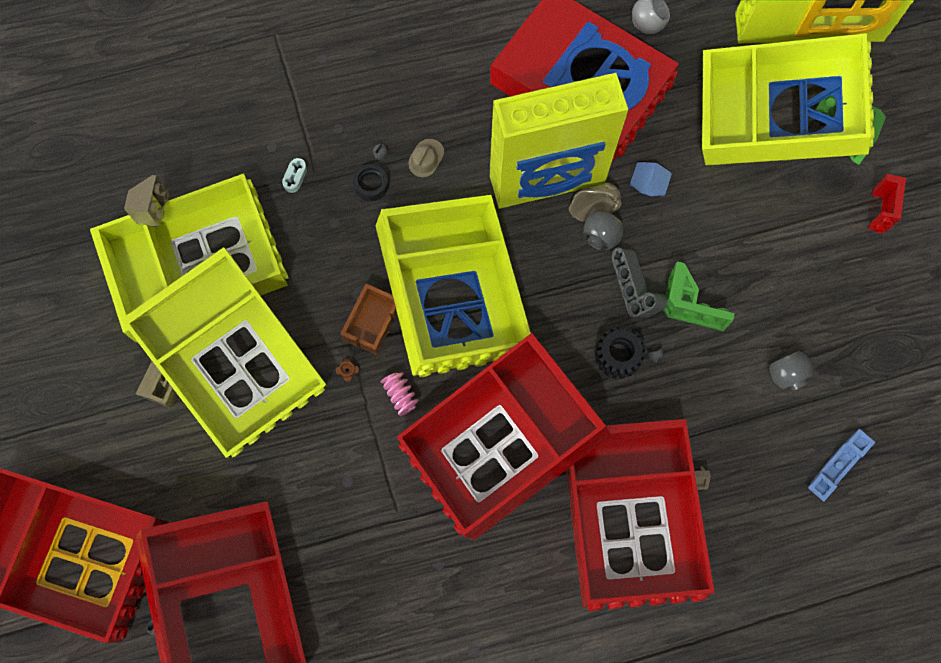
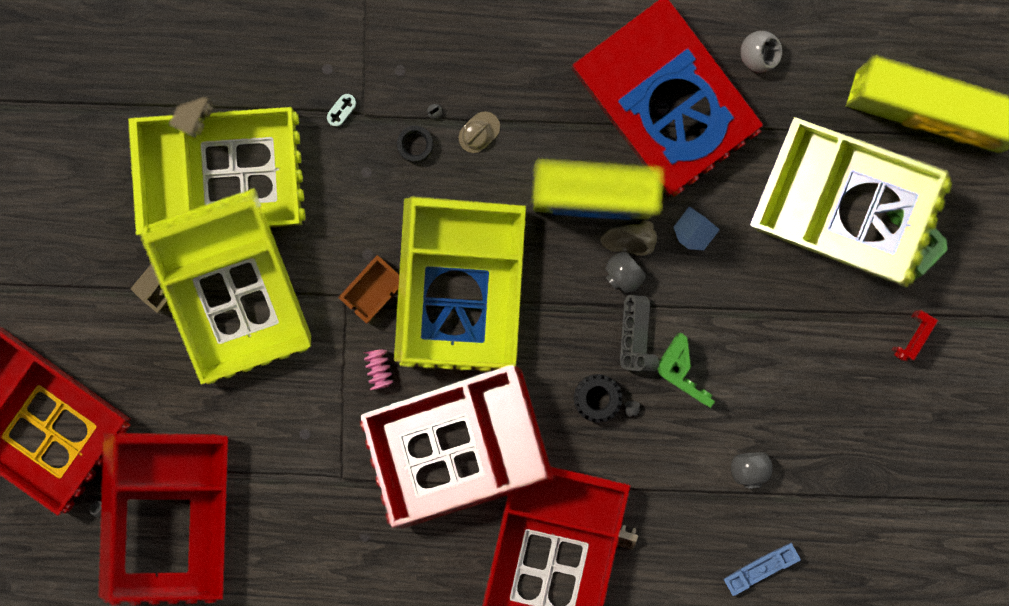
camera: 20 degrees right, 15 degrees up
dark orange plate [336,359,359,382] -> none

